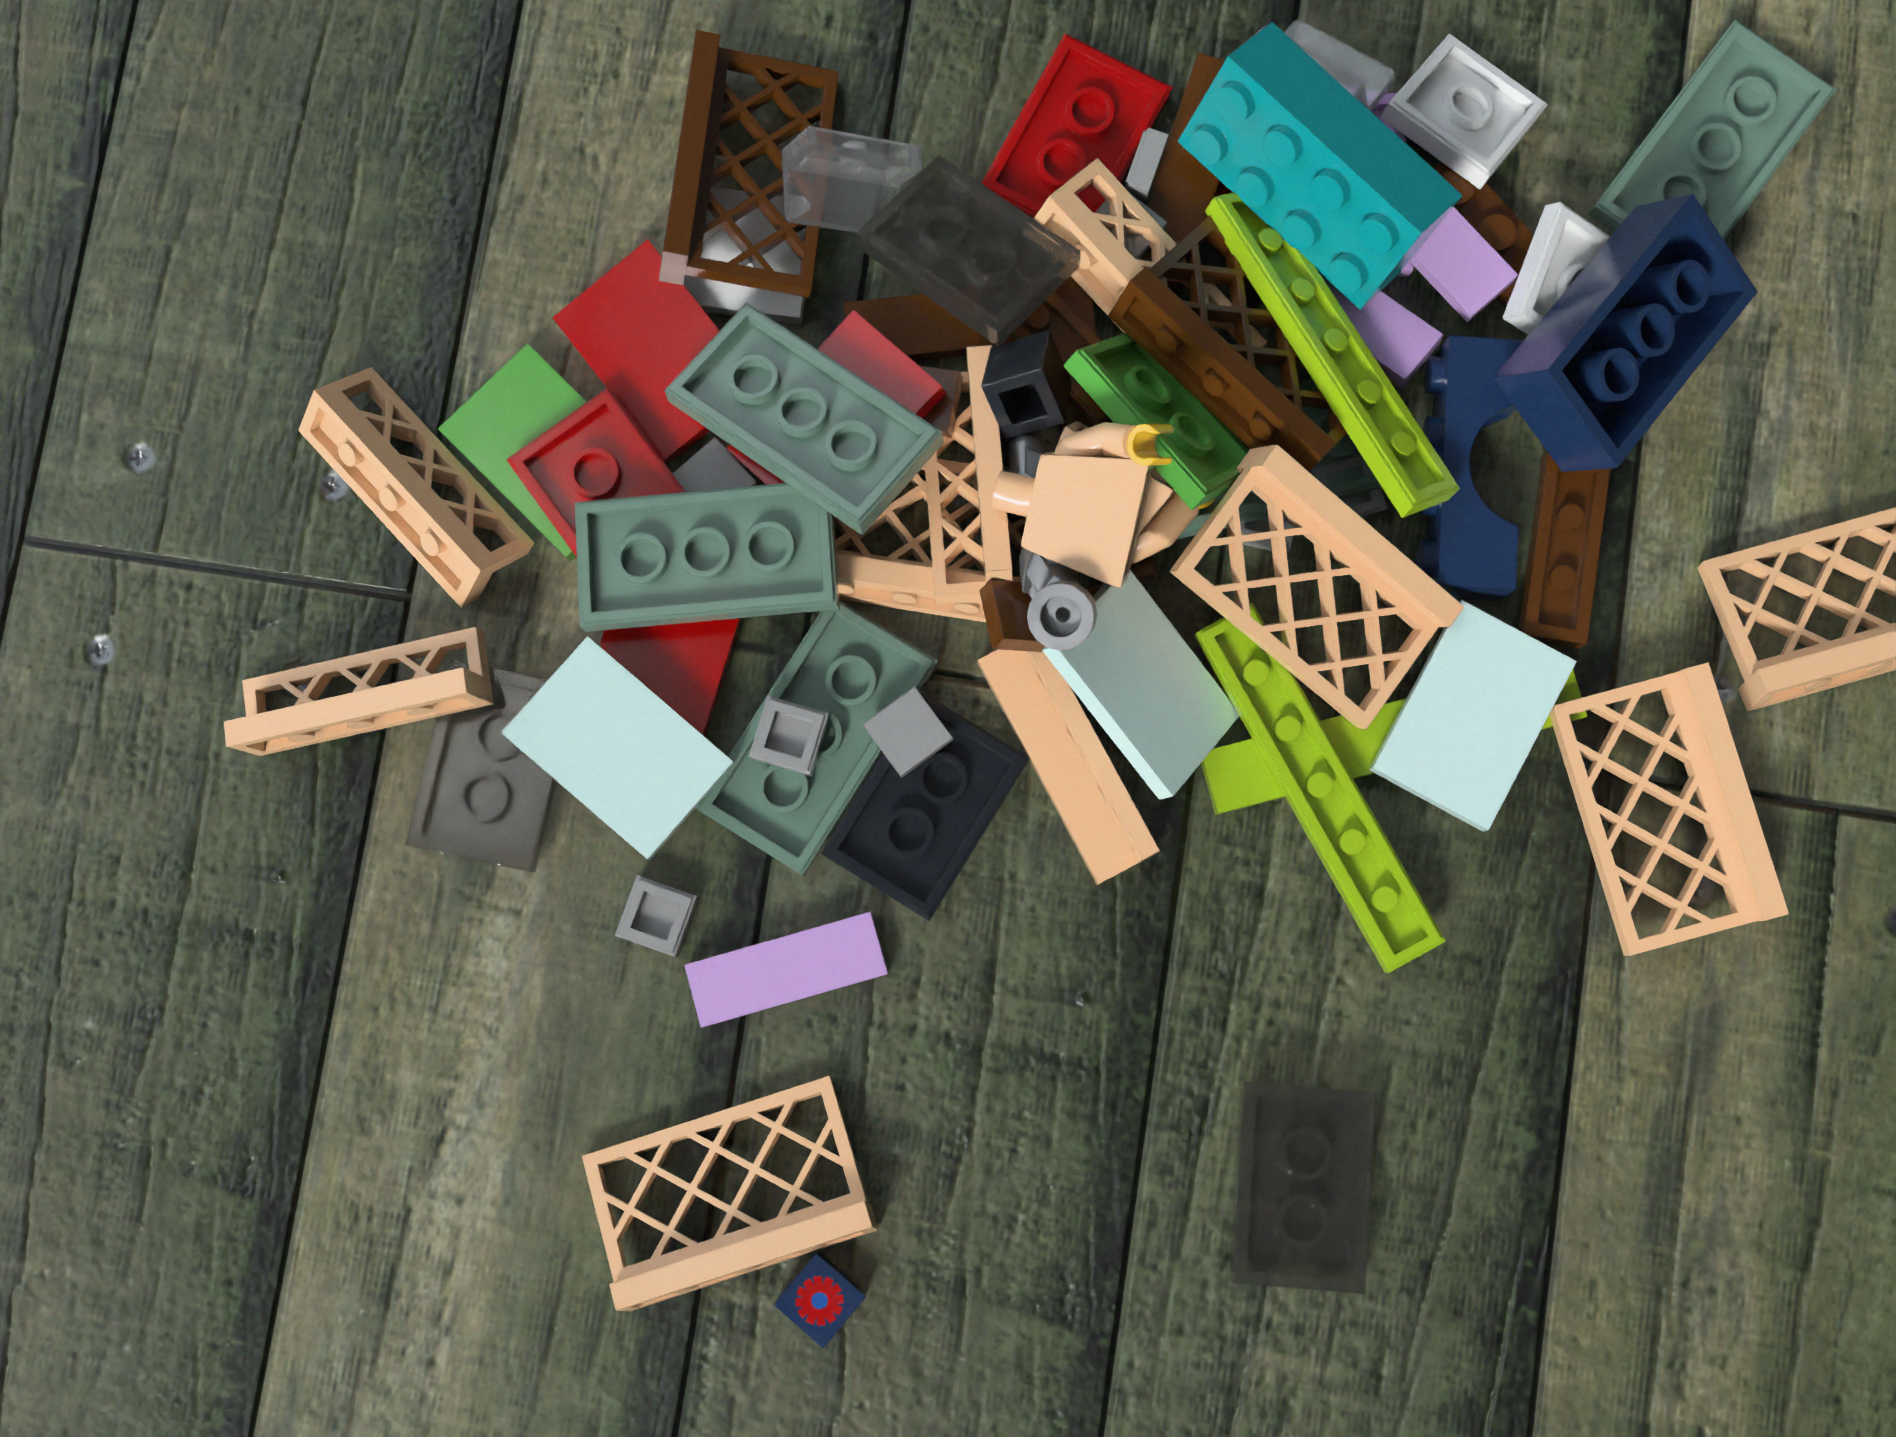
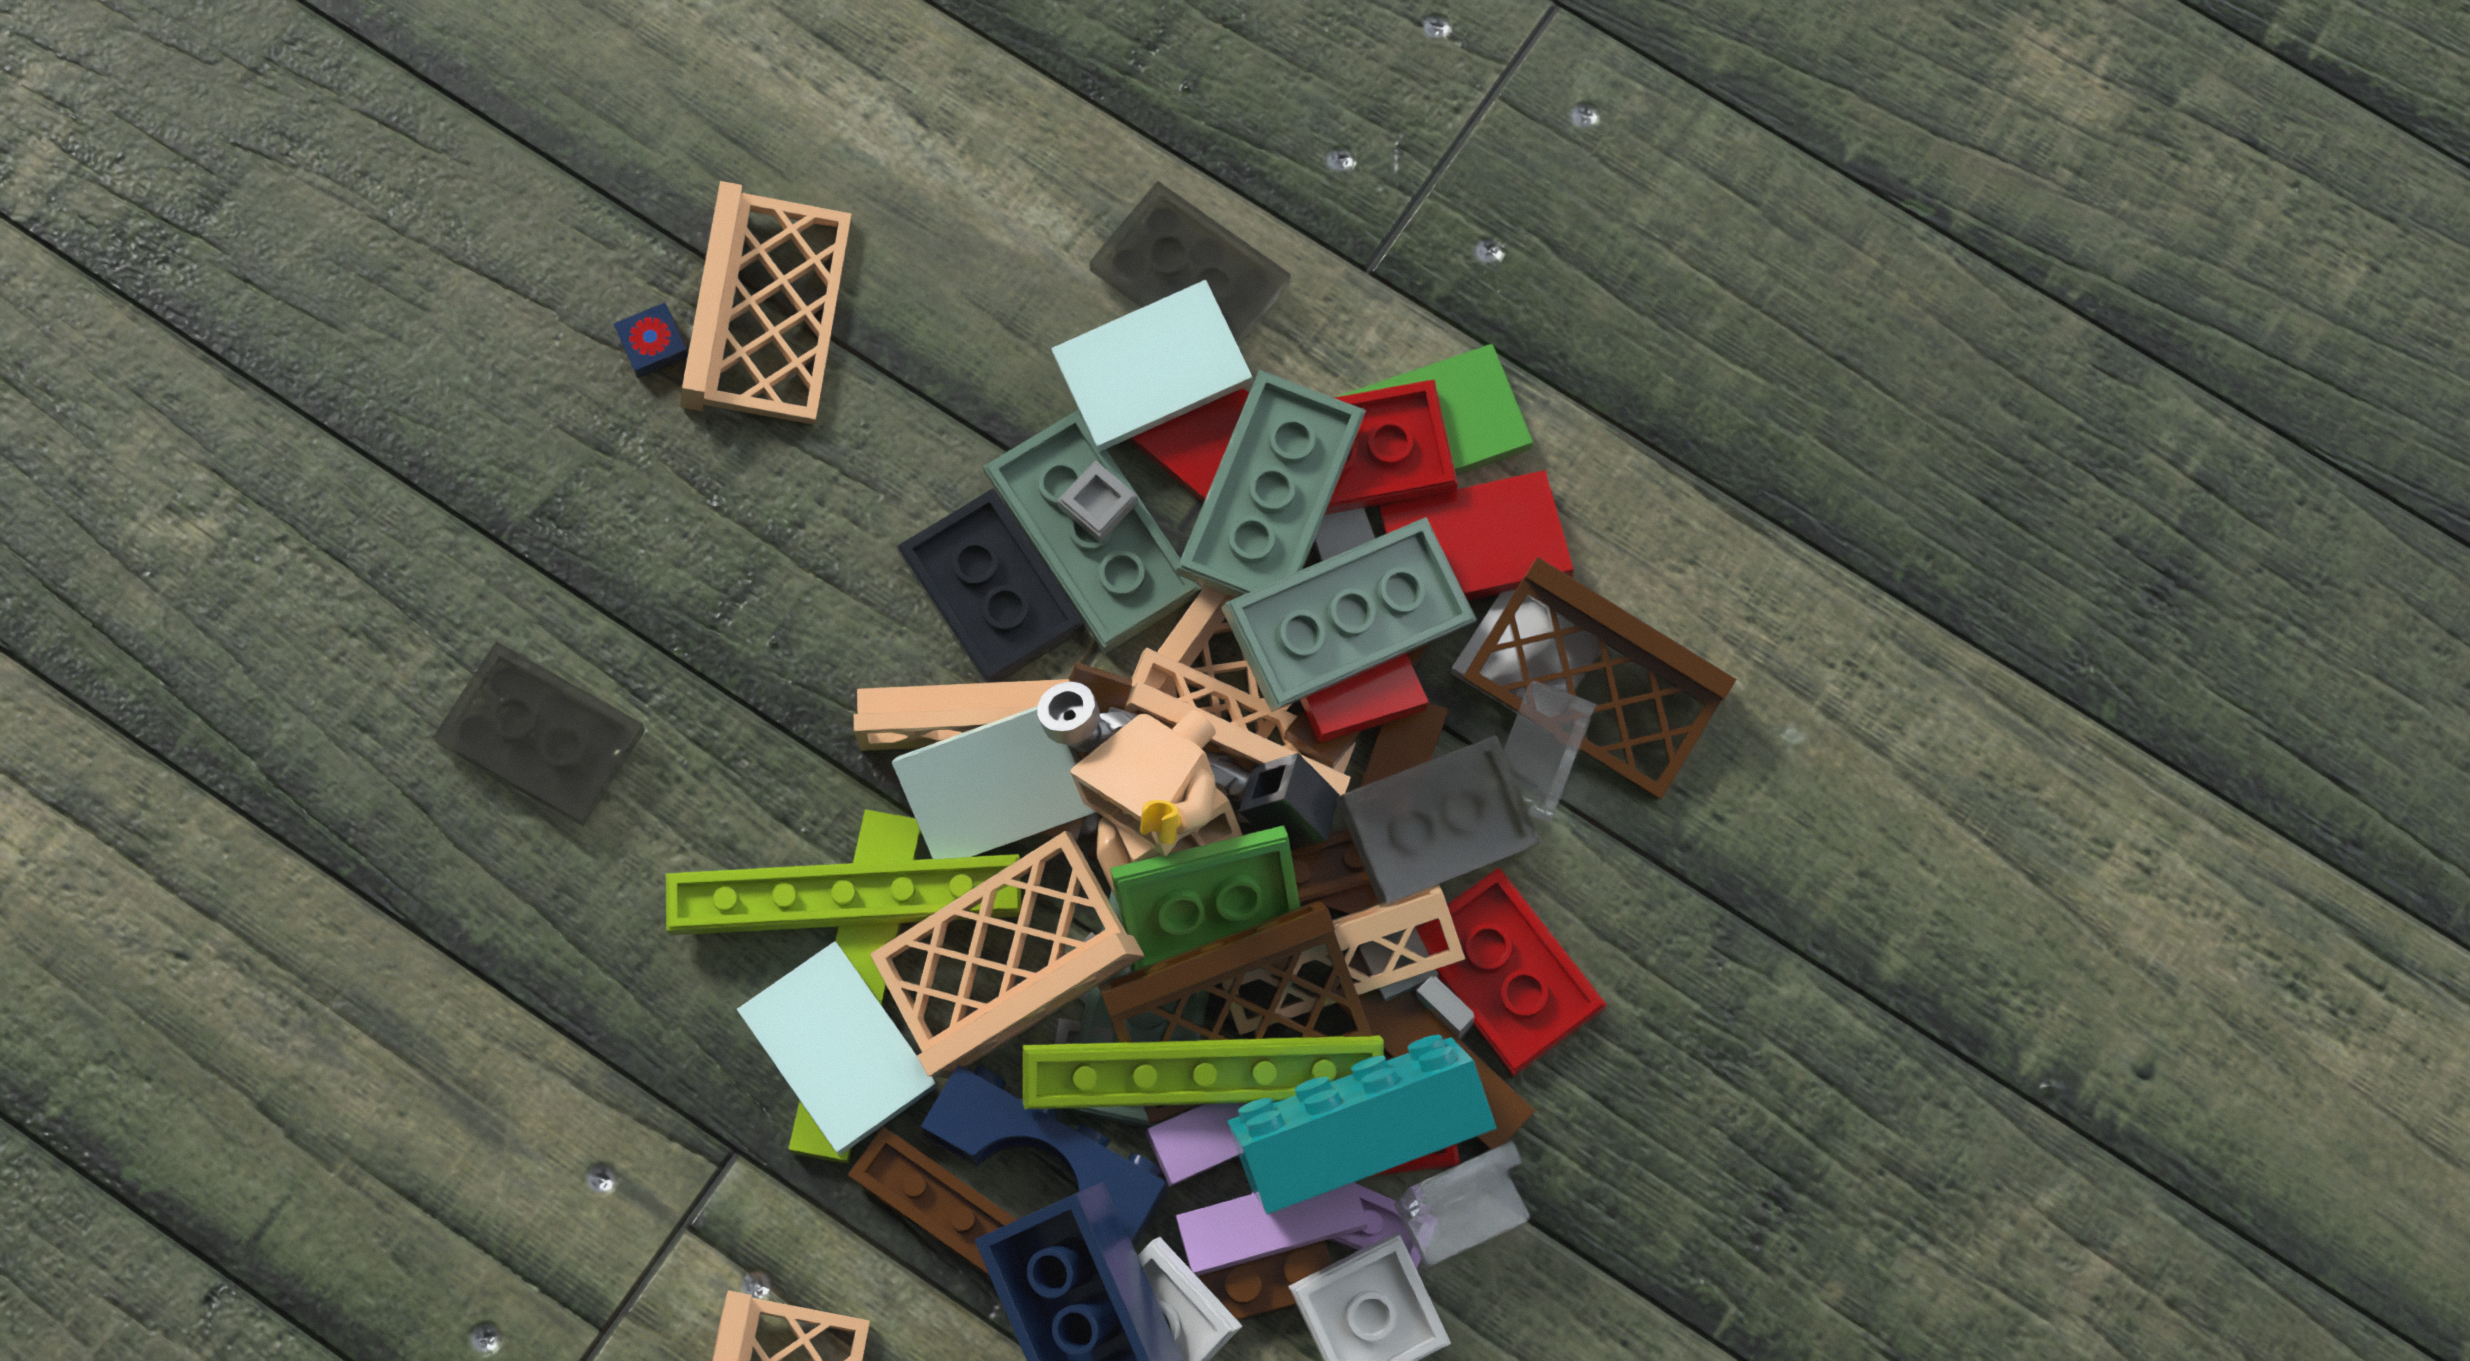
camera: 110 degrees right, 10 degrees down
light nougat fence [224,627,493,756] -> none
light nougat fence [298,367,534,608] -> none
light grey tile [615,875,700,957] -> none
lavender tile [684,912,888,1027] -> none
light grey tile [863,686,953,778] -> none
light nougat fence [1549,662,1789,956] -> none

